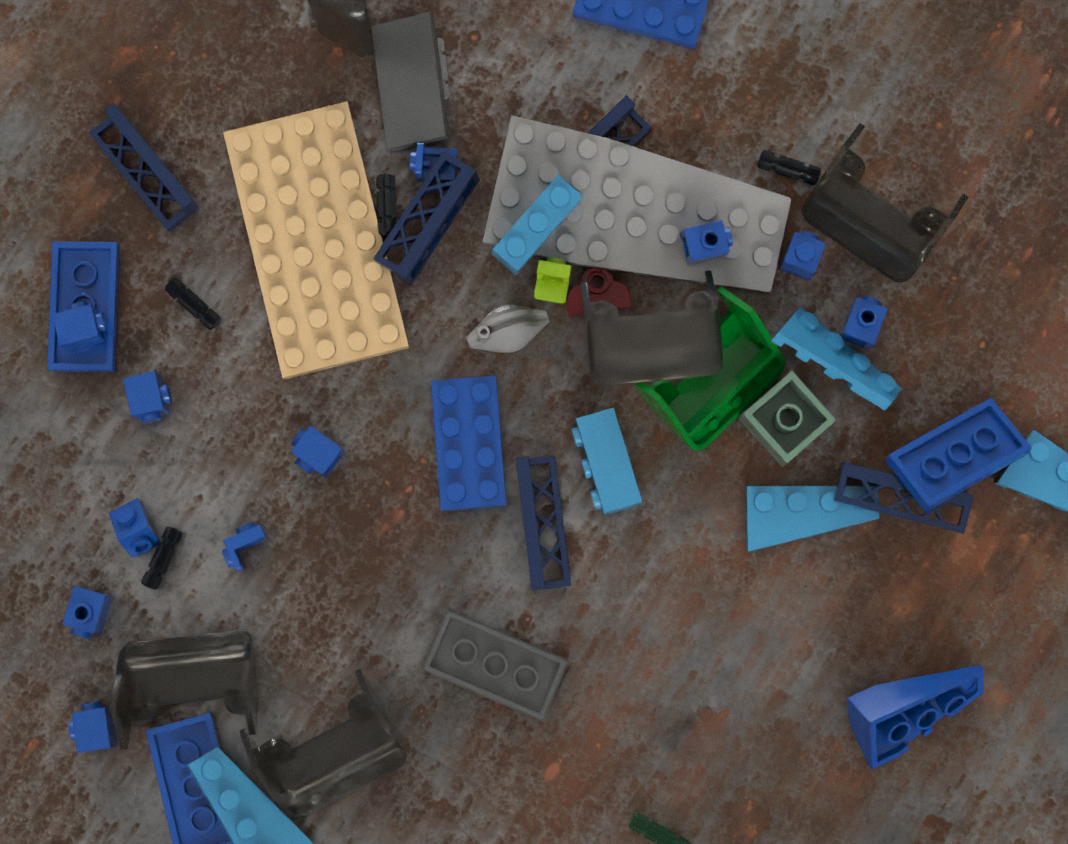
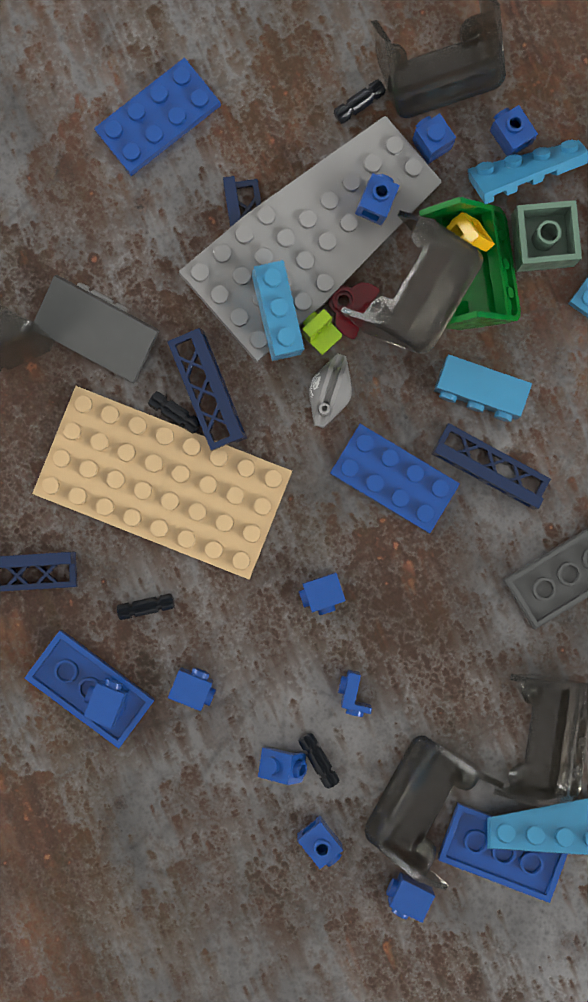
camera: 55 degrees left, 5 degrees up
blue bracket [410,142,458,183] -> none
none -> yellow bracket [442,211,495,252]

